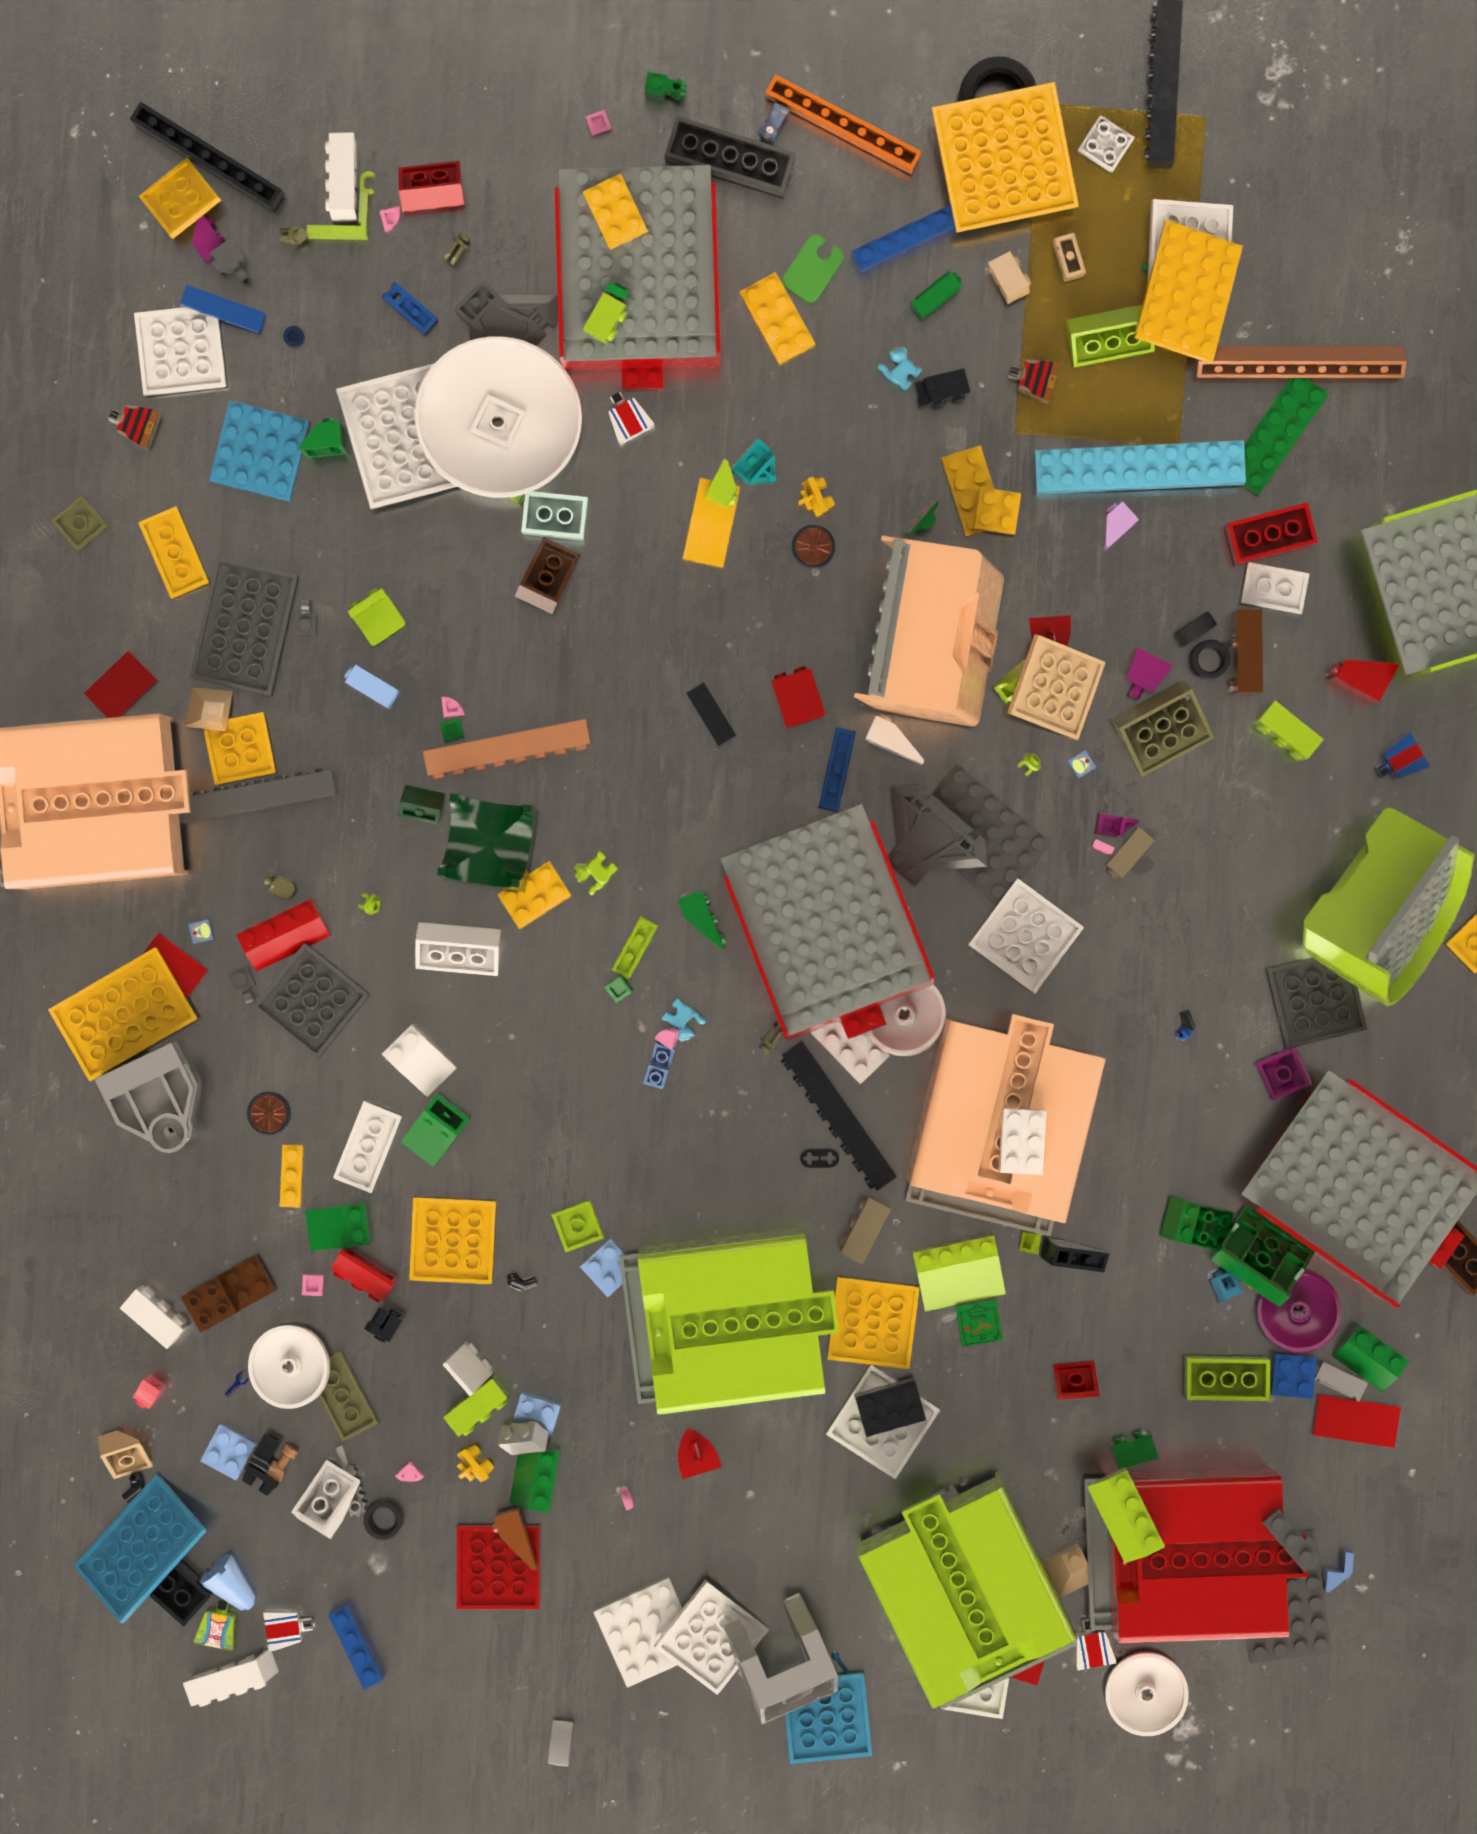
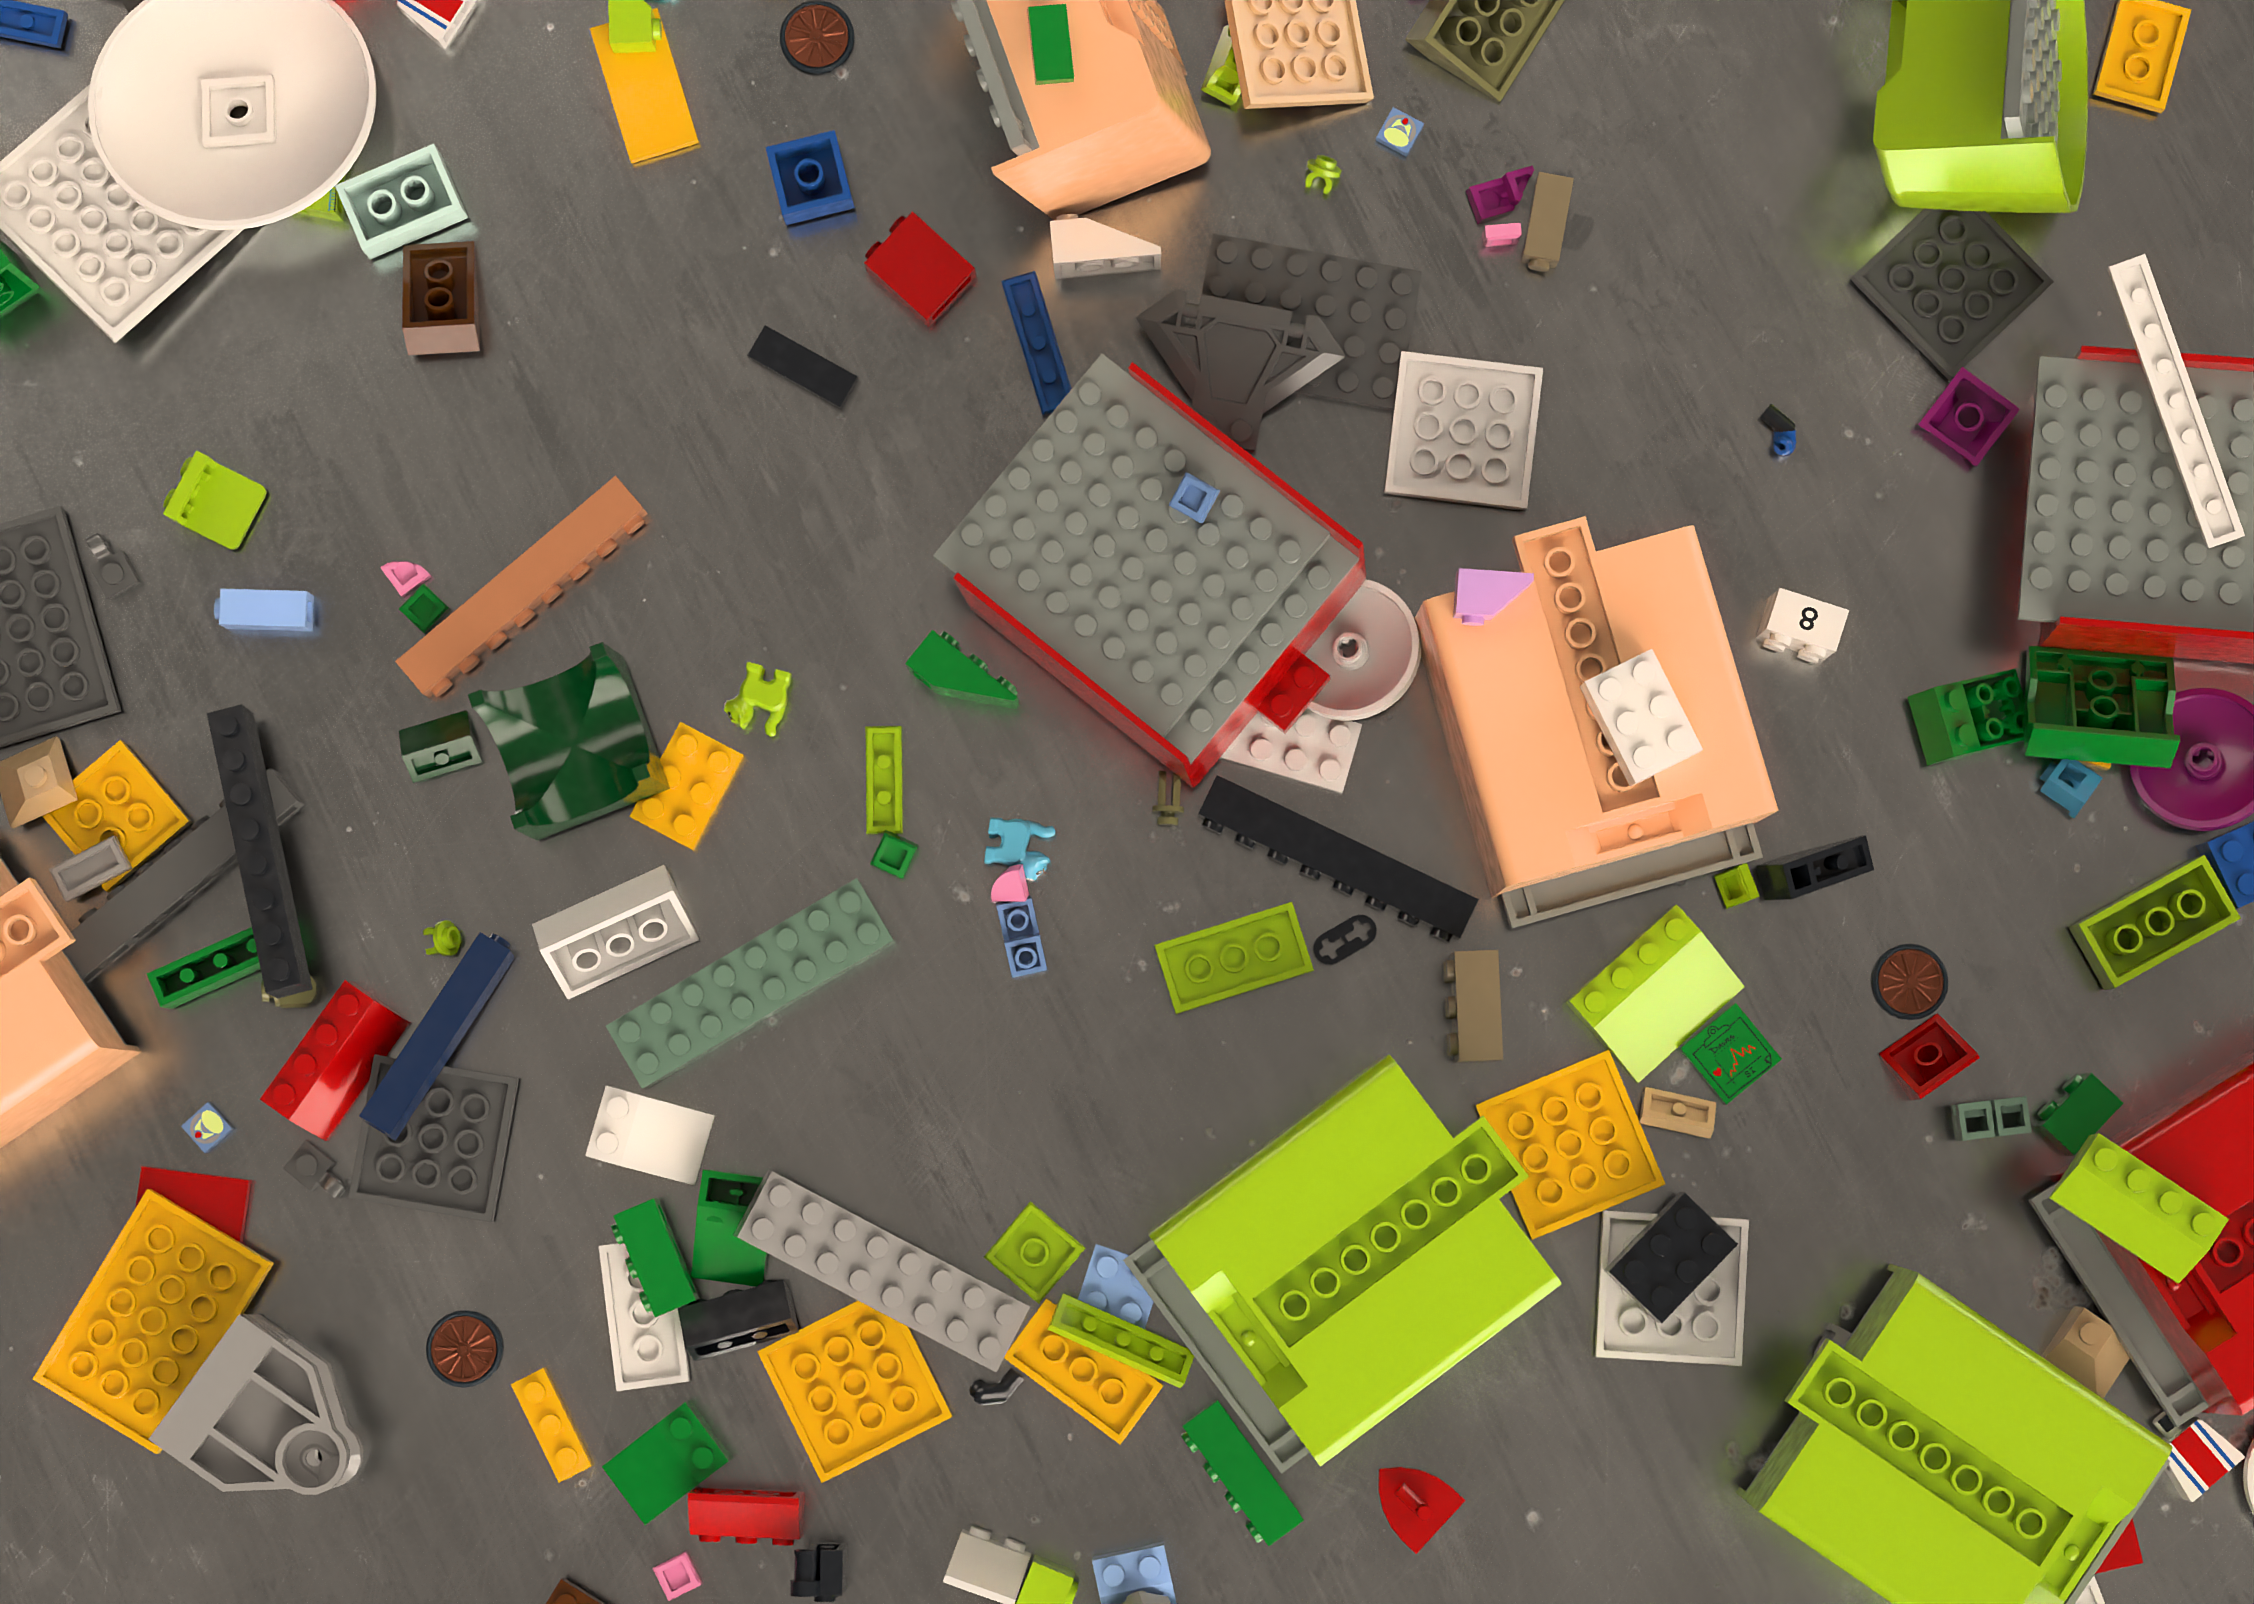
camera: 25 degrees left, 5 degrees down
none -> light grey tile [49,836,132,902]
none -> green brick [146,927,261,1009]
none -> black brick [207,704,313,999]
none -> dark blue brick [359,932,515,1140]
none -> sand green brick [606,878,896,1089]
none -> green brick [611,1198,700,1317]
none -> black brick [678,1279,799,1361]
none -> light grey brick [733,1170,1030,1372]
none -> blue brick [765,130,855,225]
none -> yellow plate [1004,1298,1164,1445]
none -> green tile [1027,4,1074,85]
none -> lime plate [1047,1293,1194,1388]
none -> lime plate [1154,902,1314,1014]
none -> medium blue tile [1169,472,1220,523]
none -> green brick [1181,1399,1304,1546]
none -> lavender slope [1453,568,1534,626]
none -> tan plate [1639,1087,1716,1139]
none -> white brick [1756,588,1849,663]
none -> copper wheel [1872,944,1949,1020]
none -> sand green hips [1951,1096,2032,1141]
none -> white plate [2107,254,2245,549]

